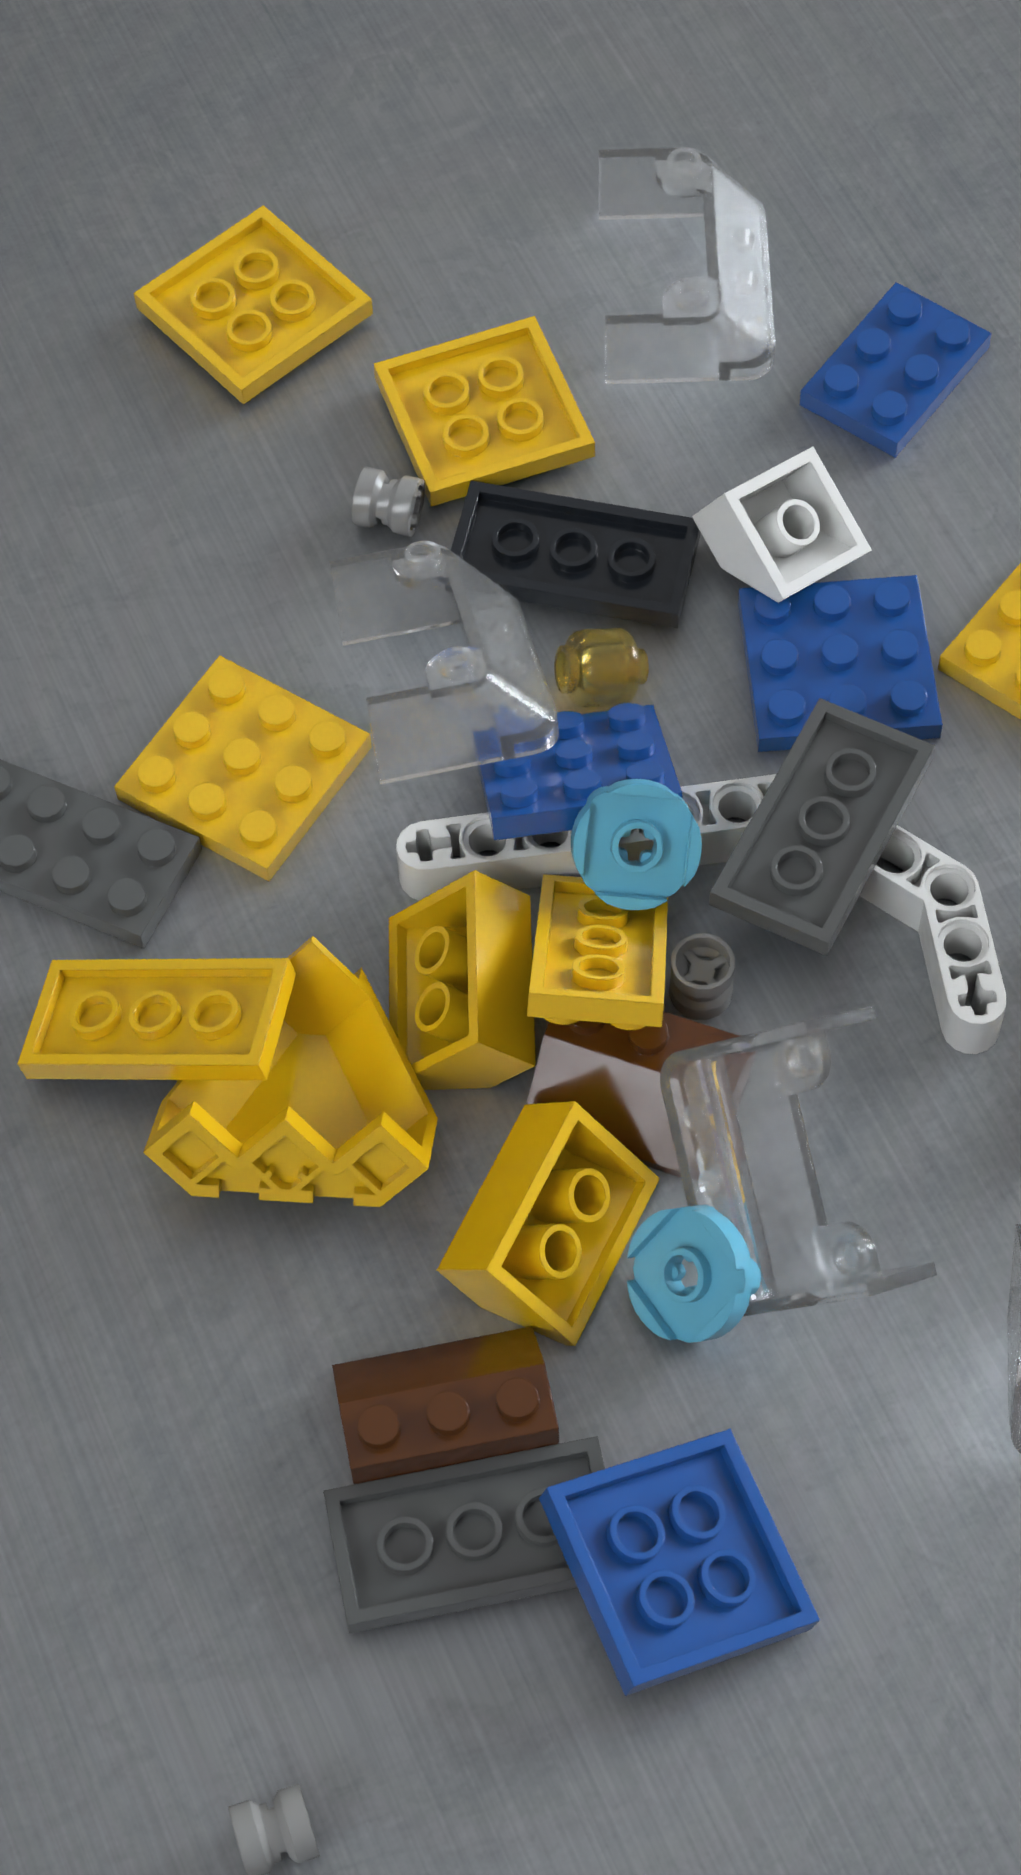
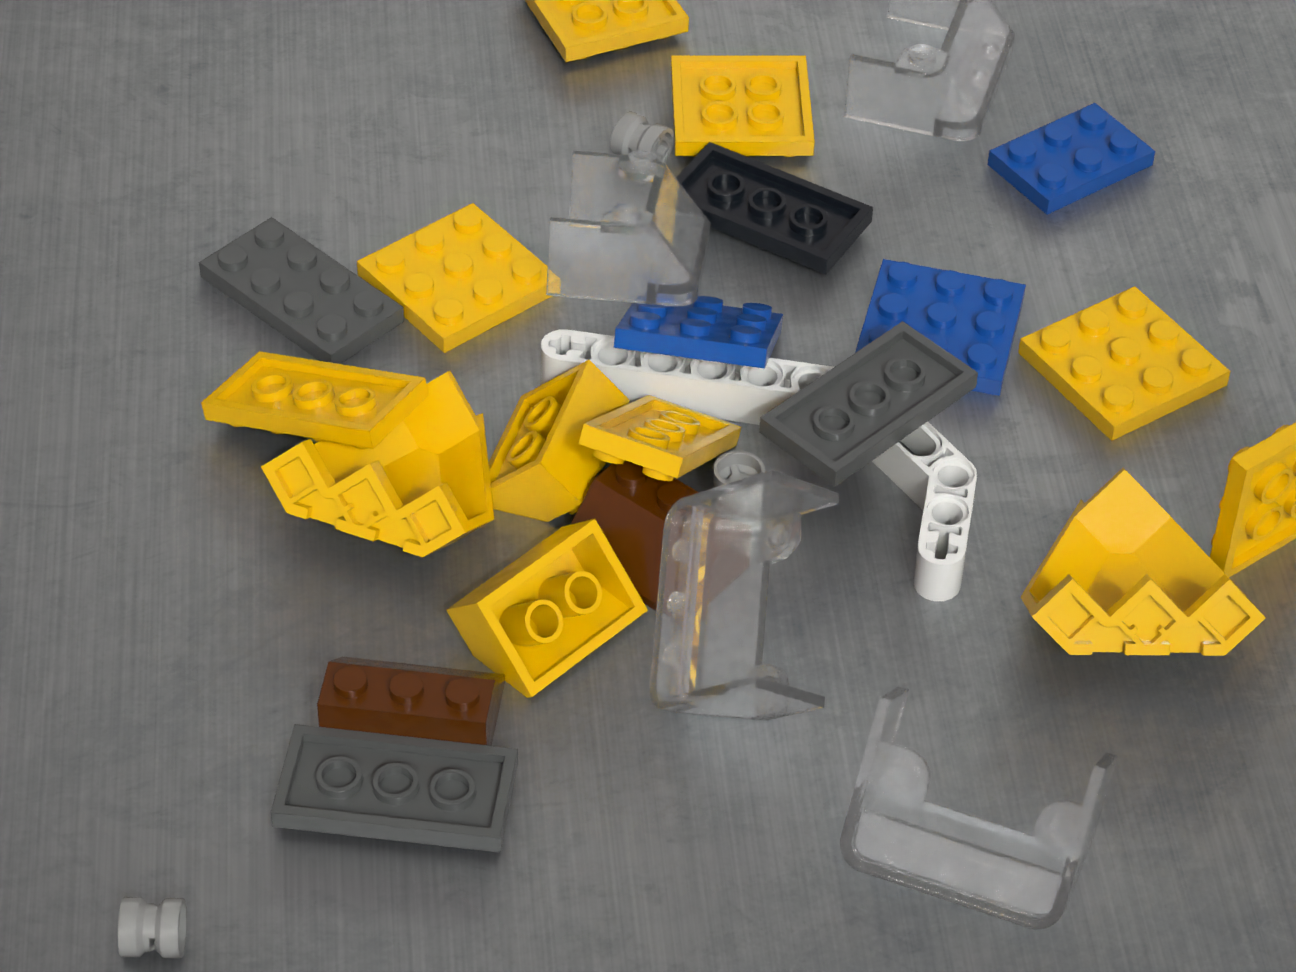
camera: 15 degrees right, 15 degrees down
blue plate [539,1429,820,1696] -> none
clear yellow head [554,628,649,708] -> none
medium azure plate [571,779,702,910] -> none
medium azure plate [627,1204,761,1343] -> none
white slope [692,447,872,603] -> none

